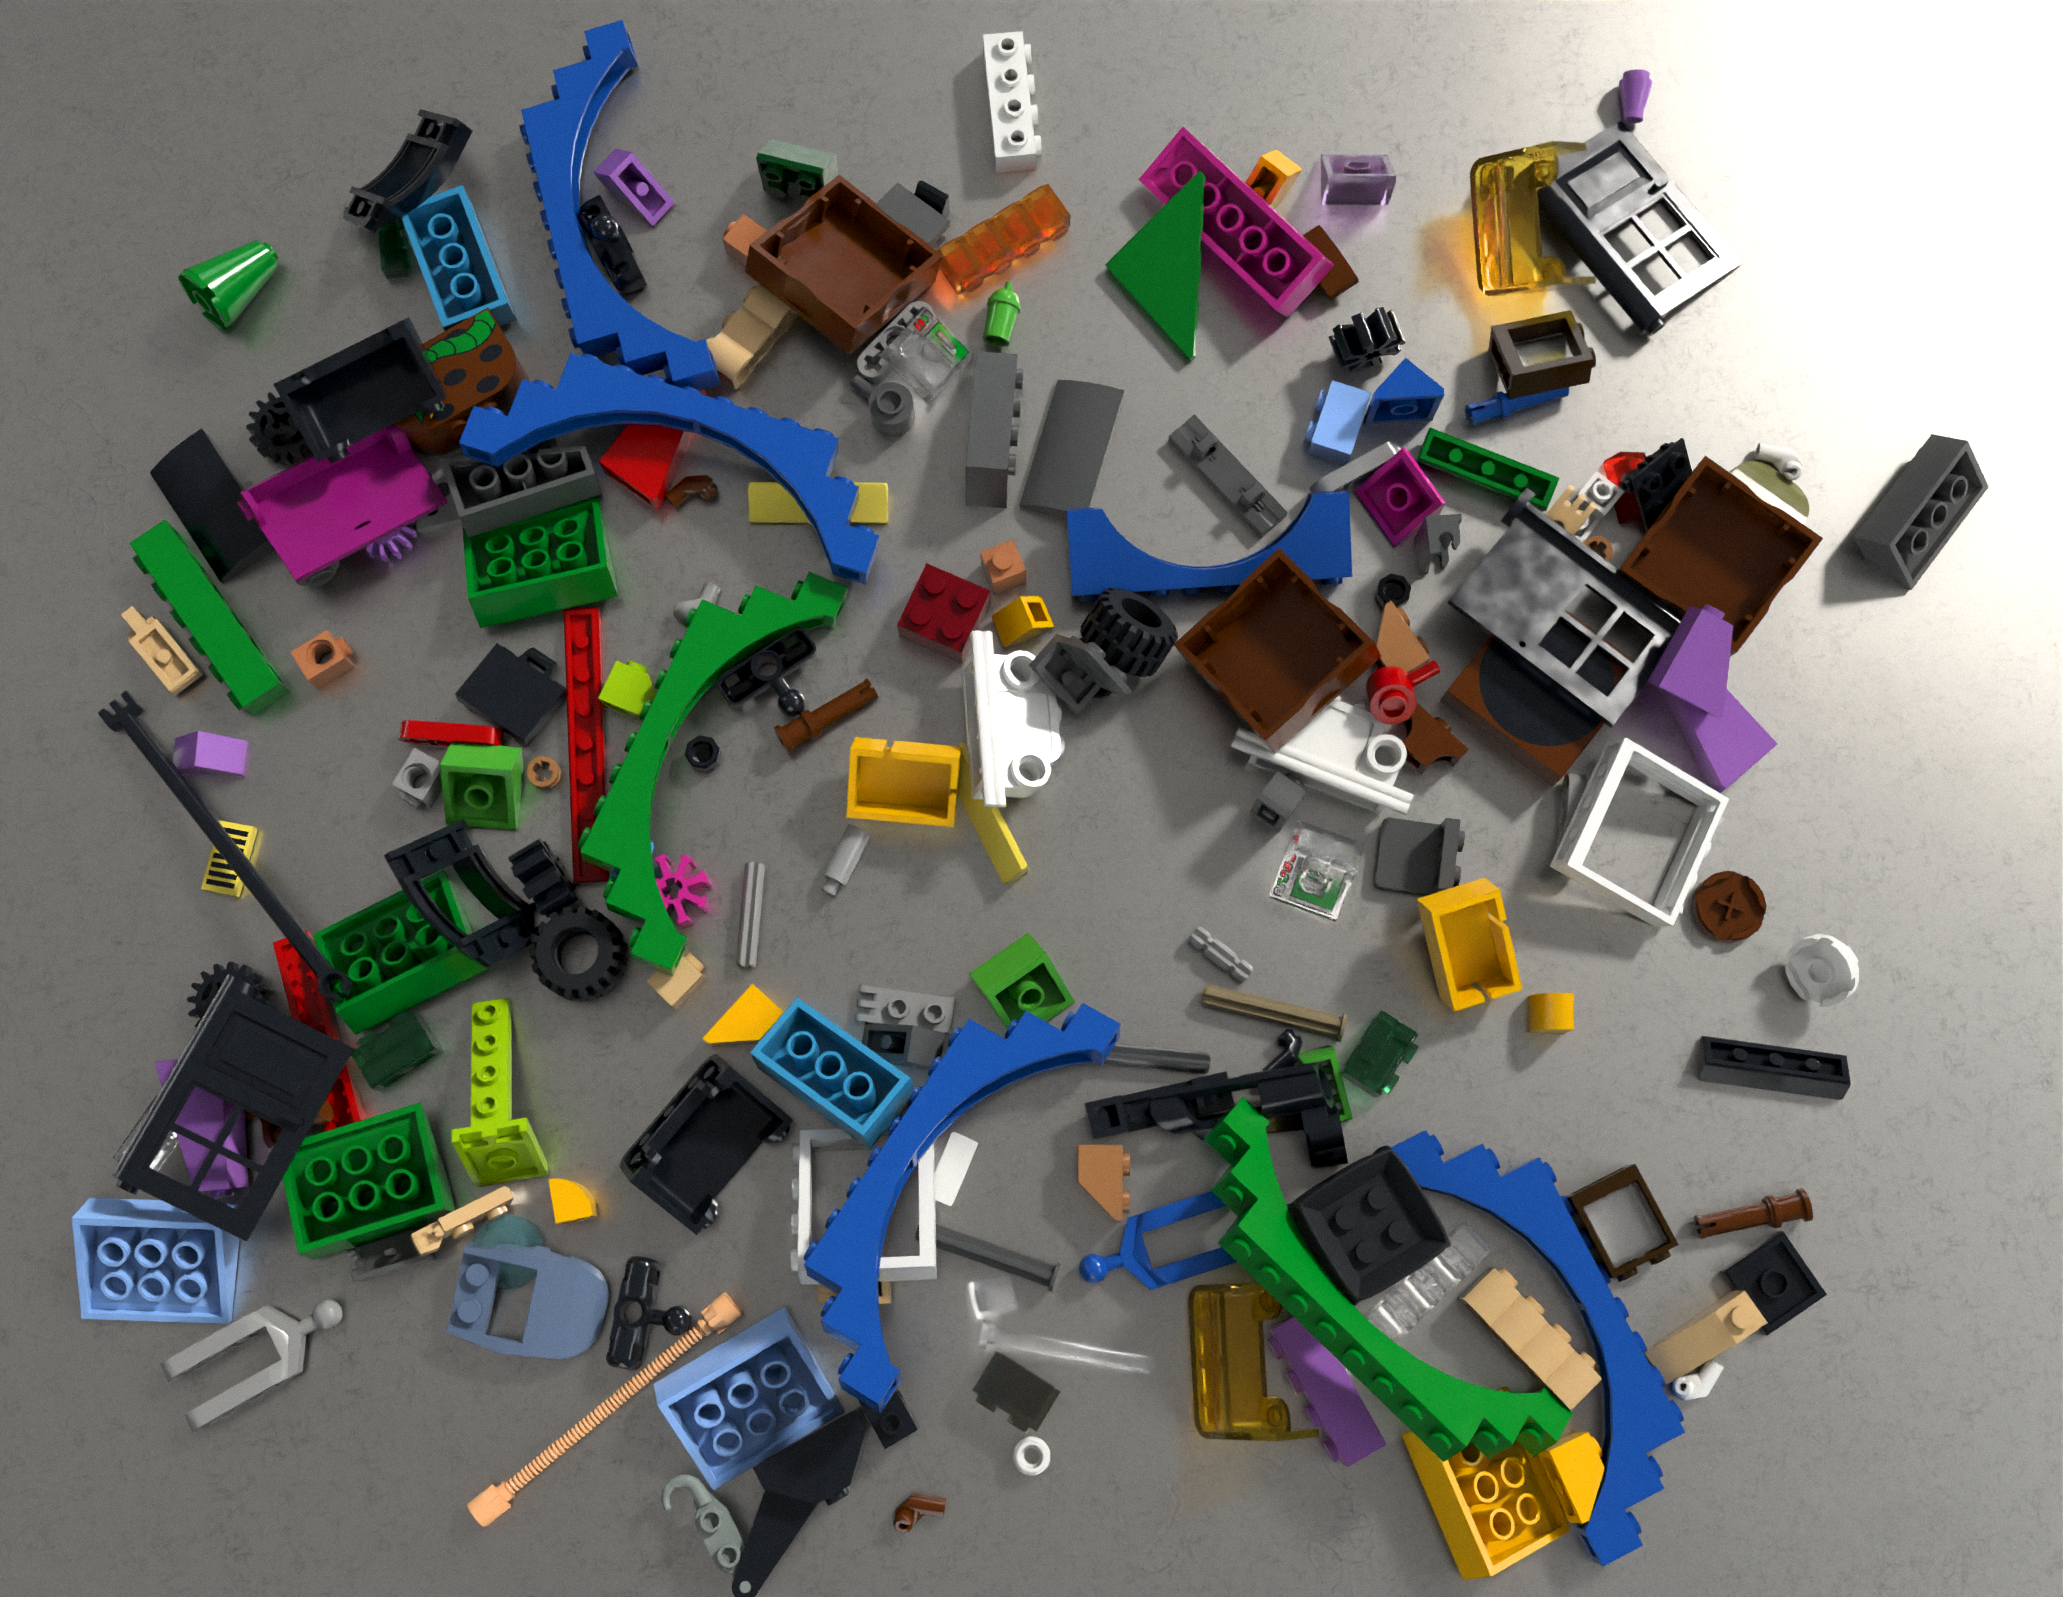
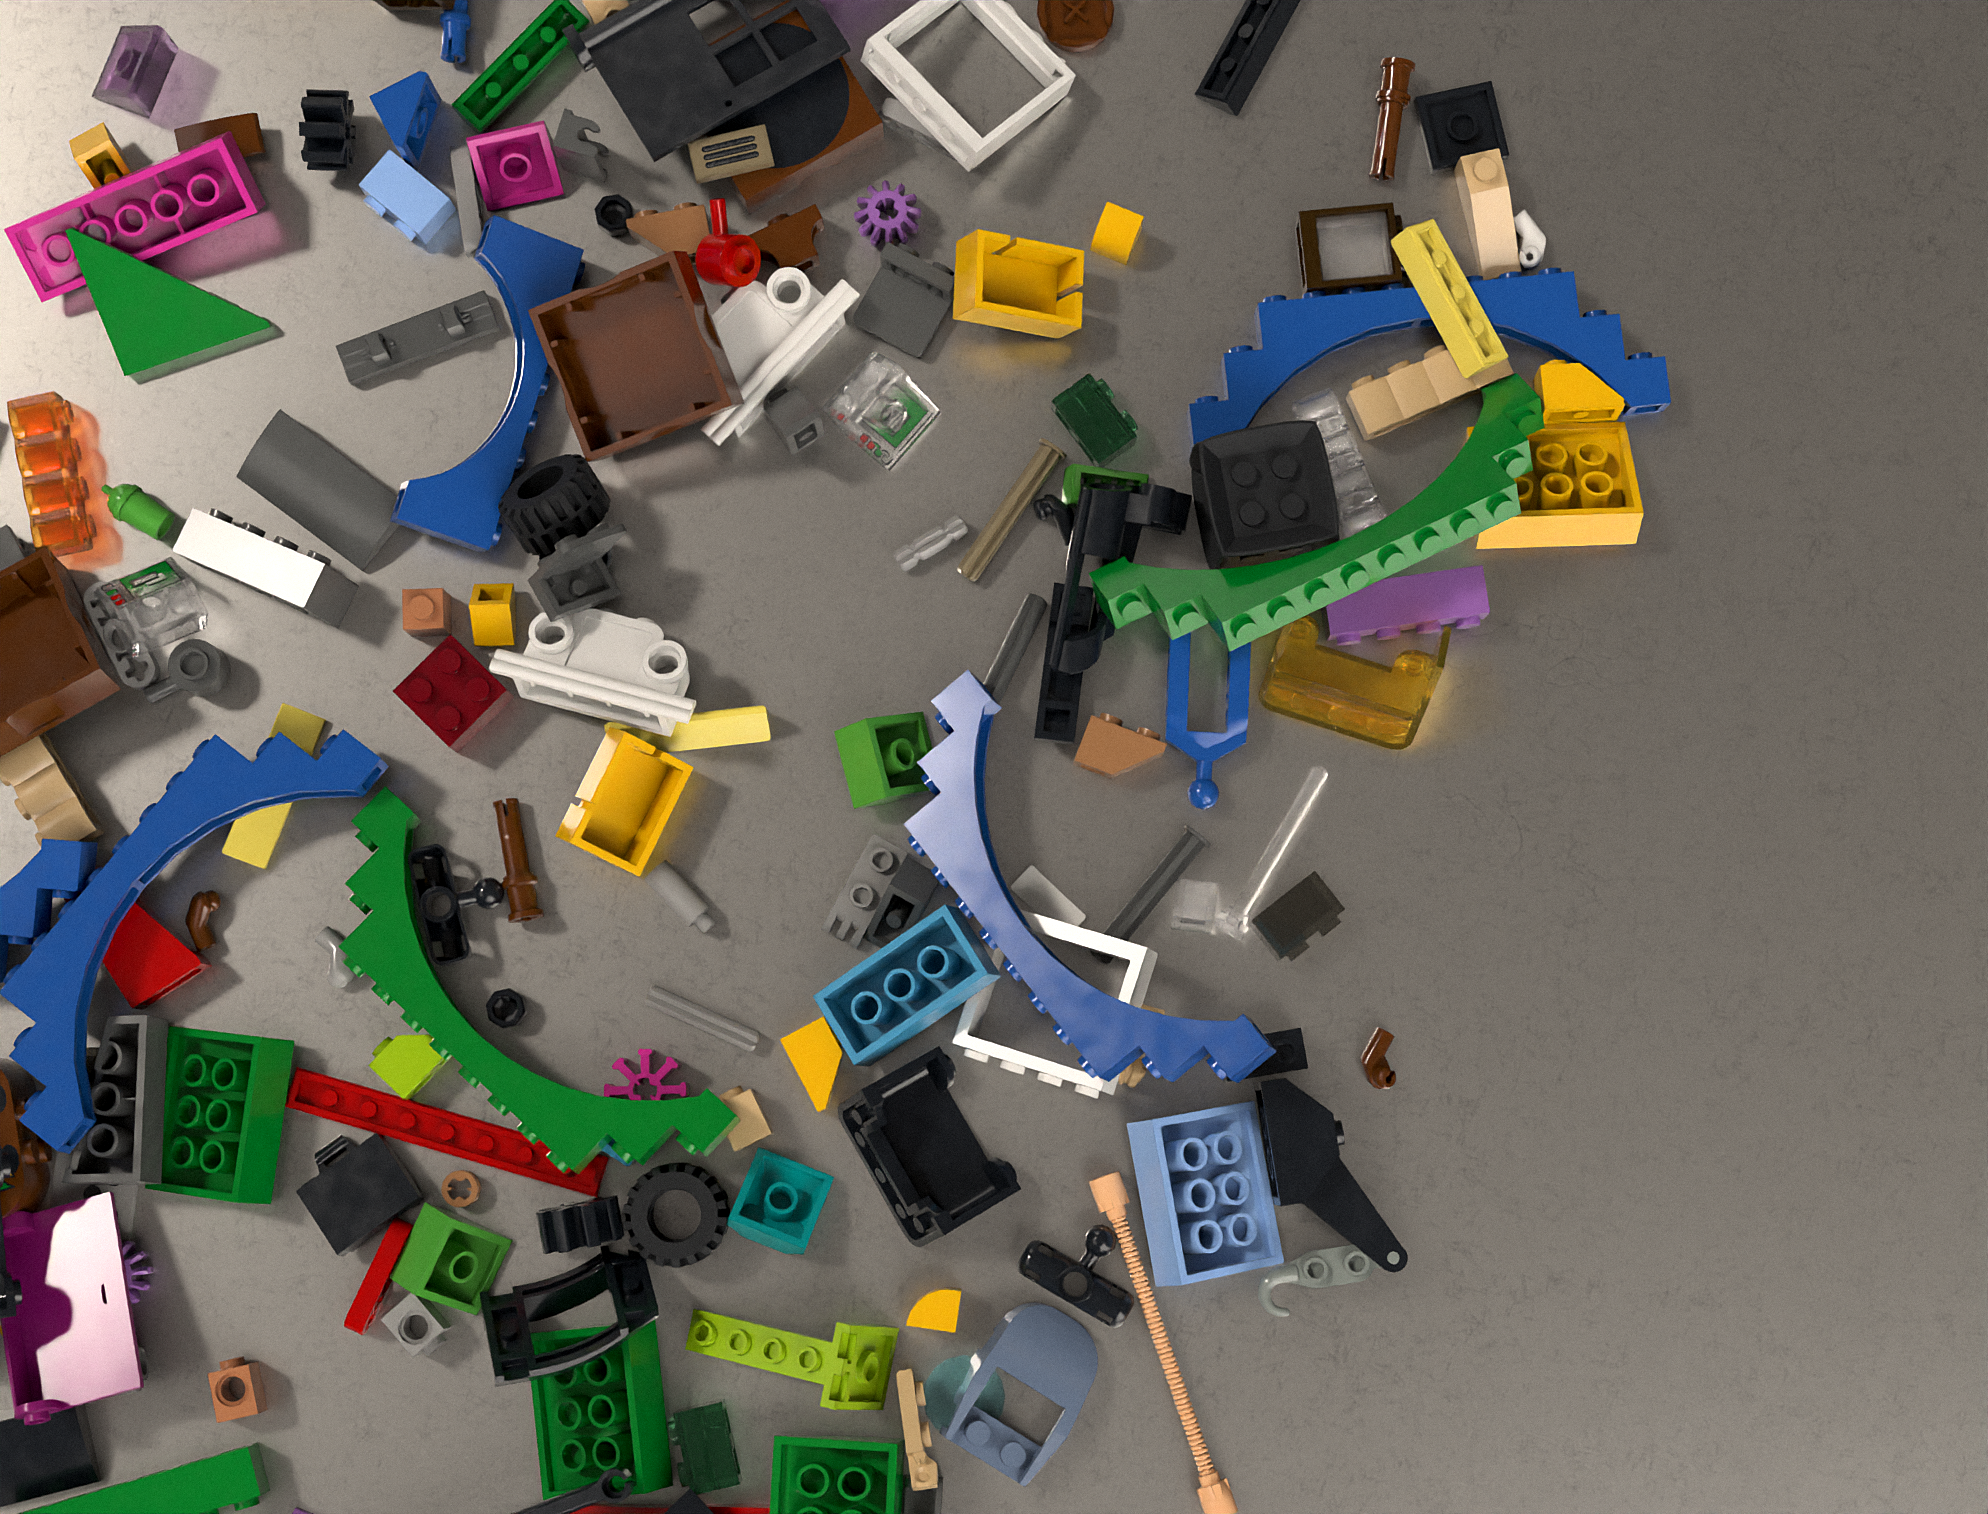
camera: 70 degrees left, 5 degrees up
white plate [1013,1436,1051,1476] -> none
none -> dark tan tile [687,124,775,184]
none -> teal slope [727,1147,834,1255]
none -> medium lavender gear [854,180,921,247]
none -> light yellow slope [1391,219,1509,378]

